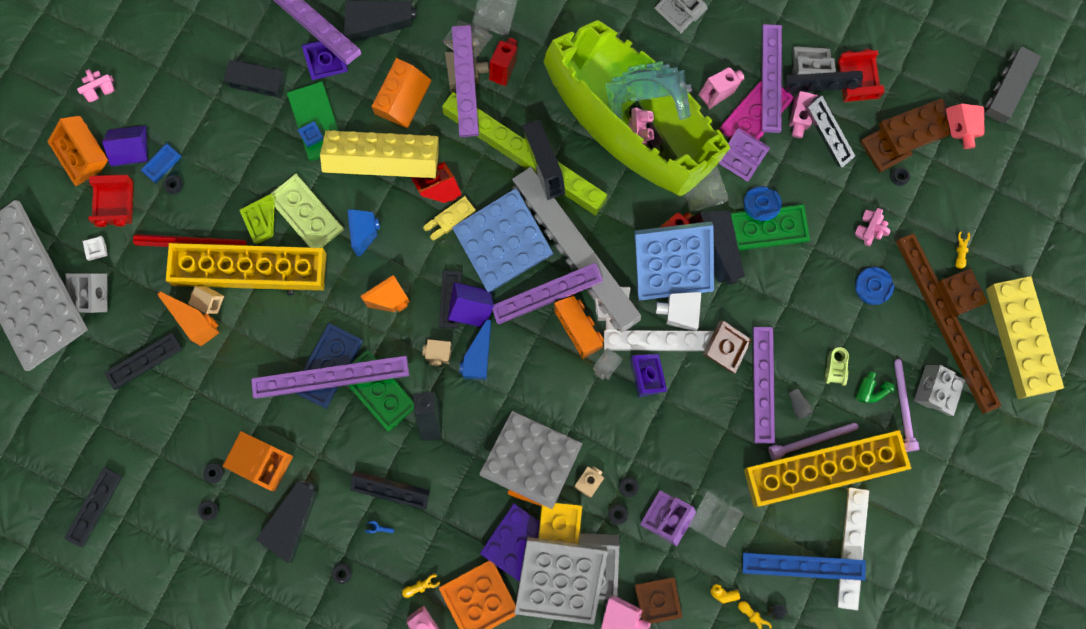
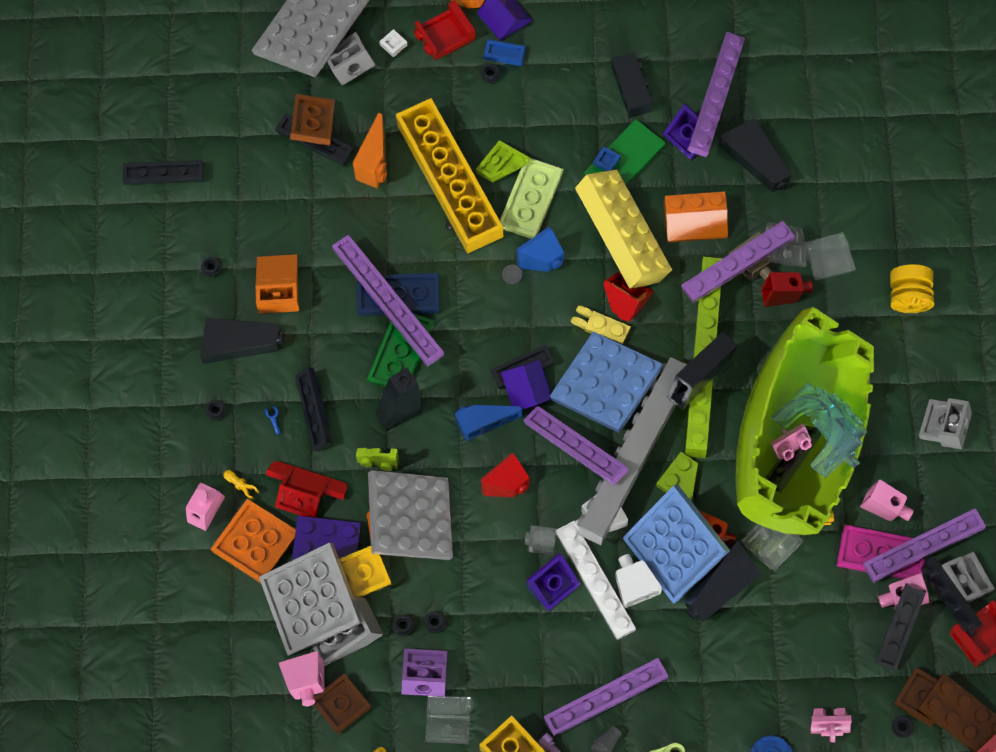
camera: 65 degrees right, 10 degrees down
red axle [133,234,247,247] -> none
tan brick [189,286,224,314] -> none
black plate [203,464,224,483] -> none
orange slope [360,275,410,312] -> none
tan brick [423,339,452,366] -> none
orange slope [554,296,604,359] -> none
tan brick [574,466,604,498] -> none
plate [703,321,751,373] -> none
medium lavender slope [719,128,770,182] -> none
green tile [731,204,810,250] -> none
blue tile [743,186,782,221] -> none
none -> red plate [266,461,347,518]
none -> dark orange plate [290,94,335,146]
none -> lime wing [356,448,400,471]
none -> red slope [481,453,530,497]
none -> dark grey piece [502,264,522,285]
none -> lime wing [656,452,698,502]

